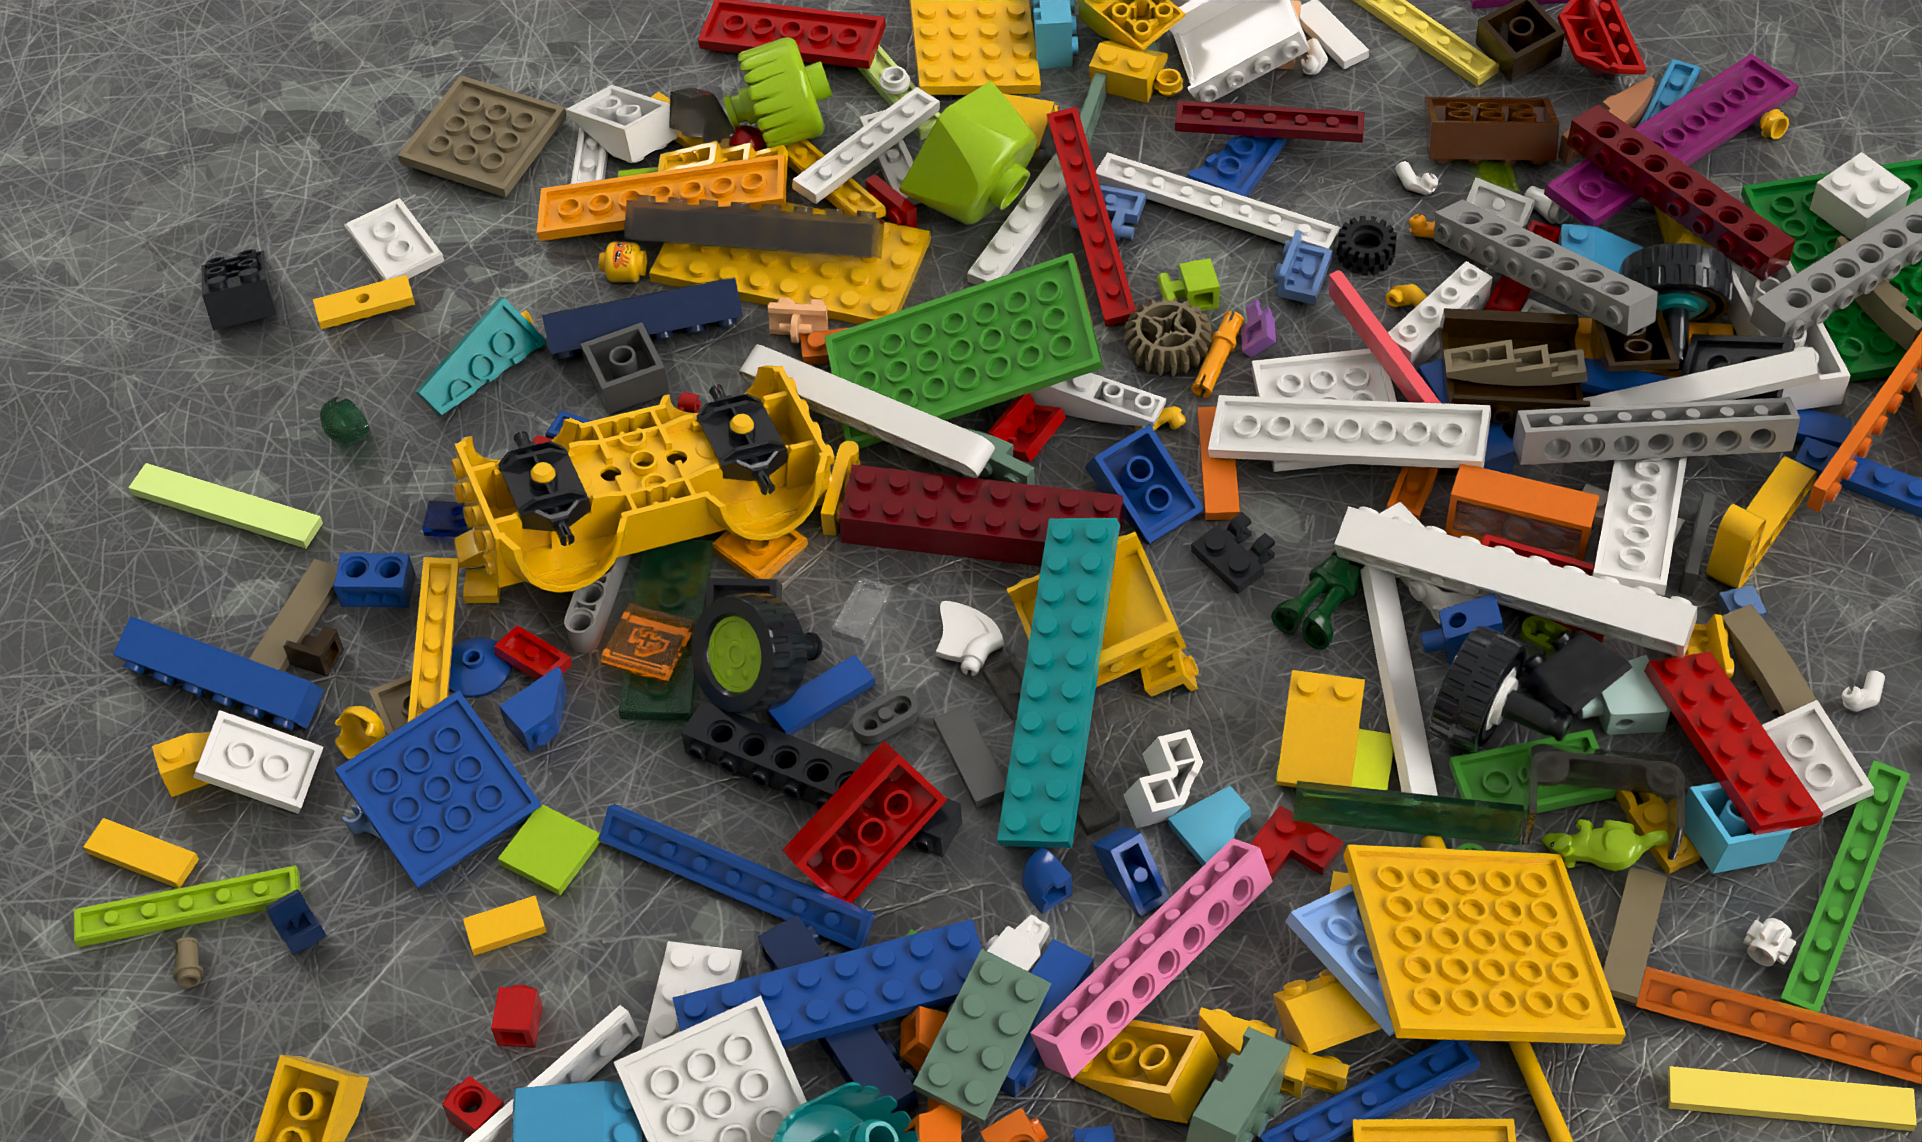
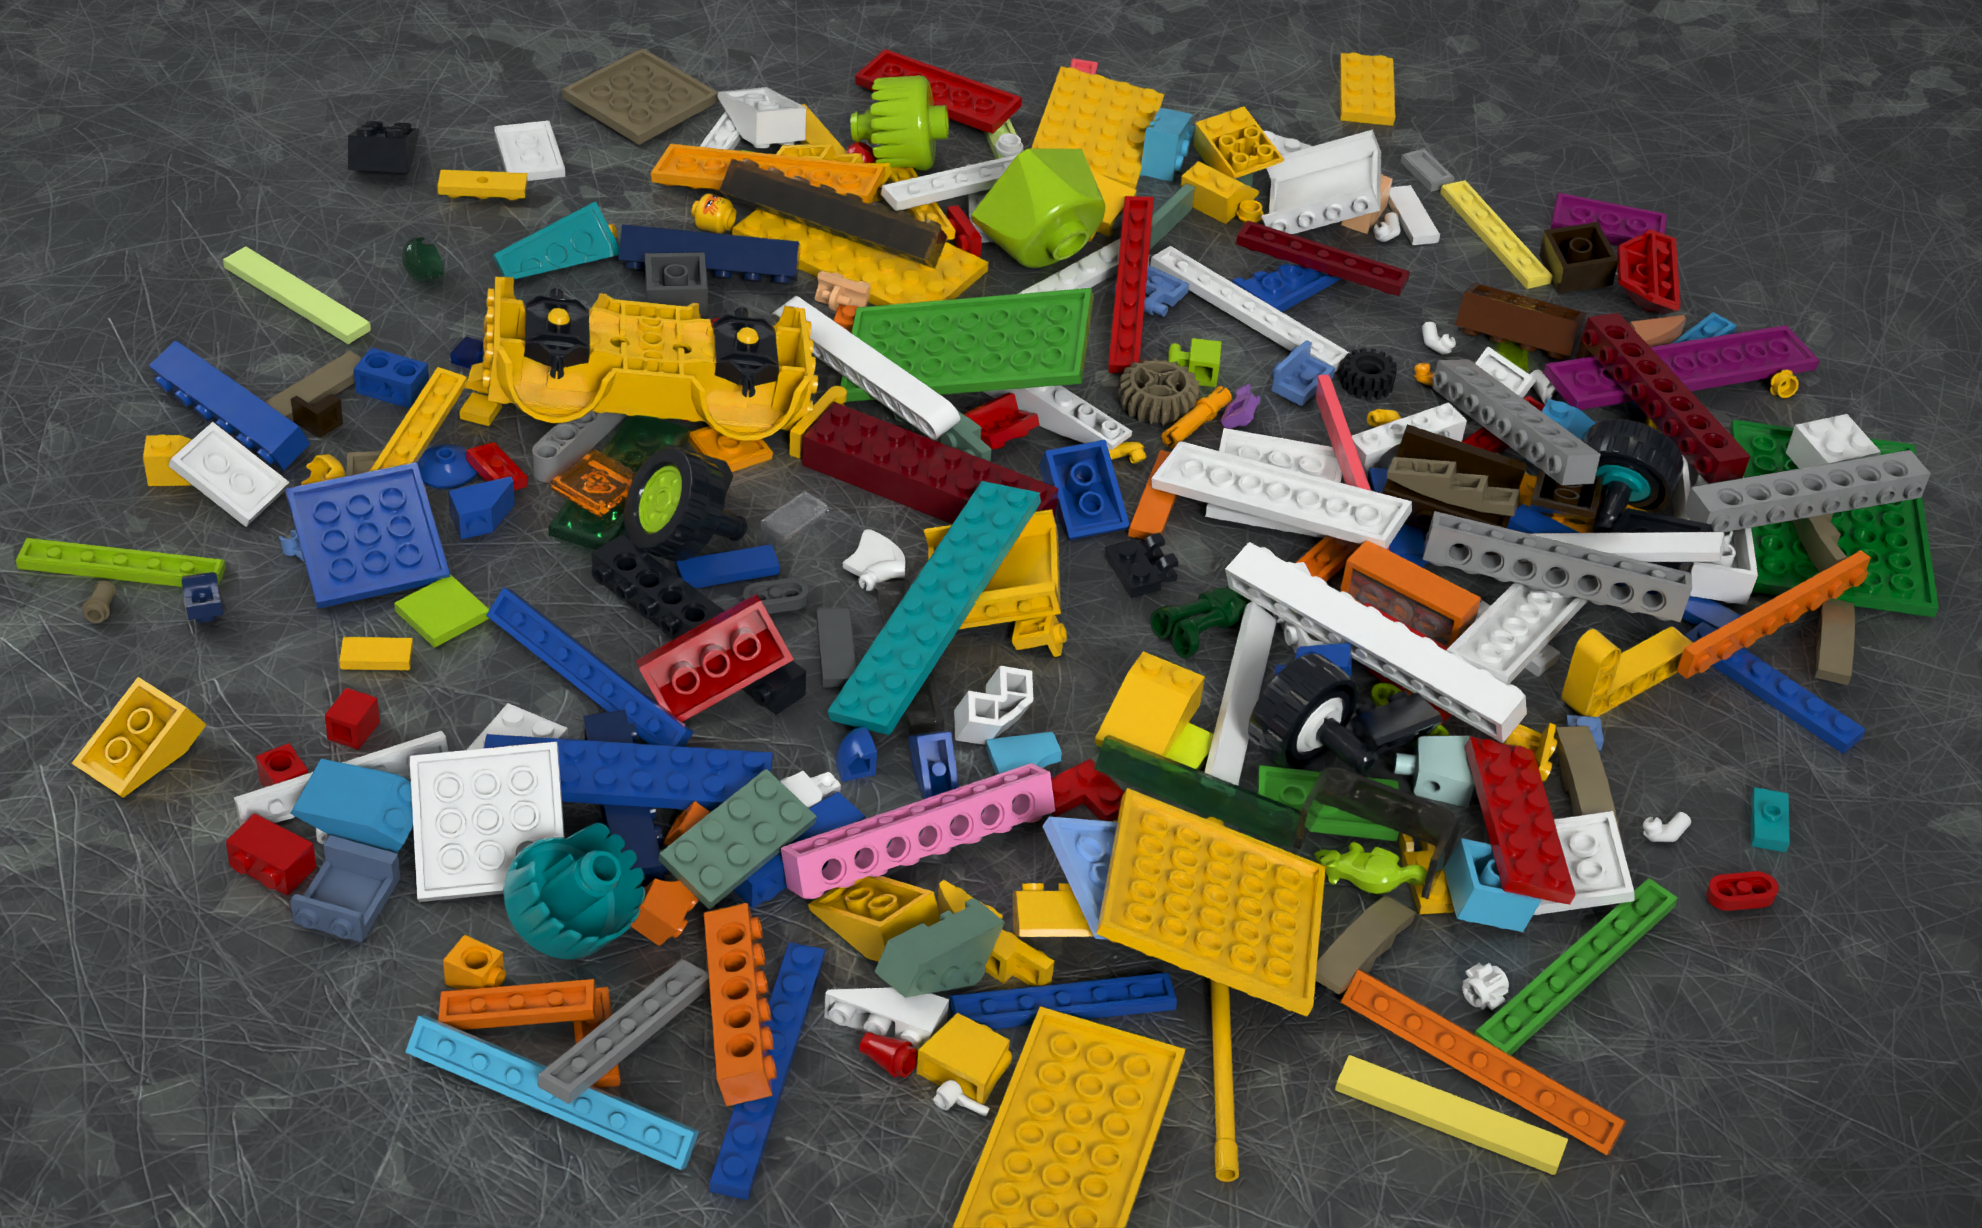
camera: 10 degrees right, 10 degrees down
yellow tile [83,818,199,888] -> none
clear smoke slope [669,87,735,144] -> none
dark grey tile [1679,492,1717,596] -> none

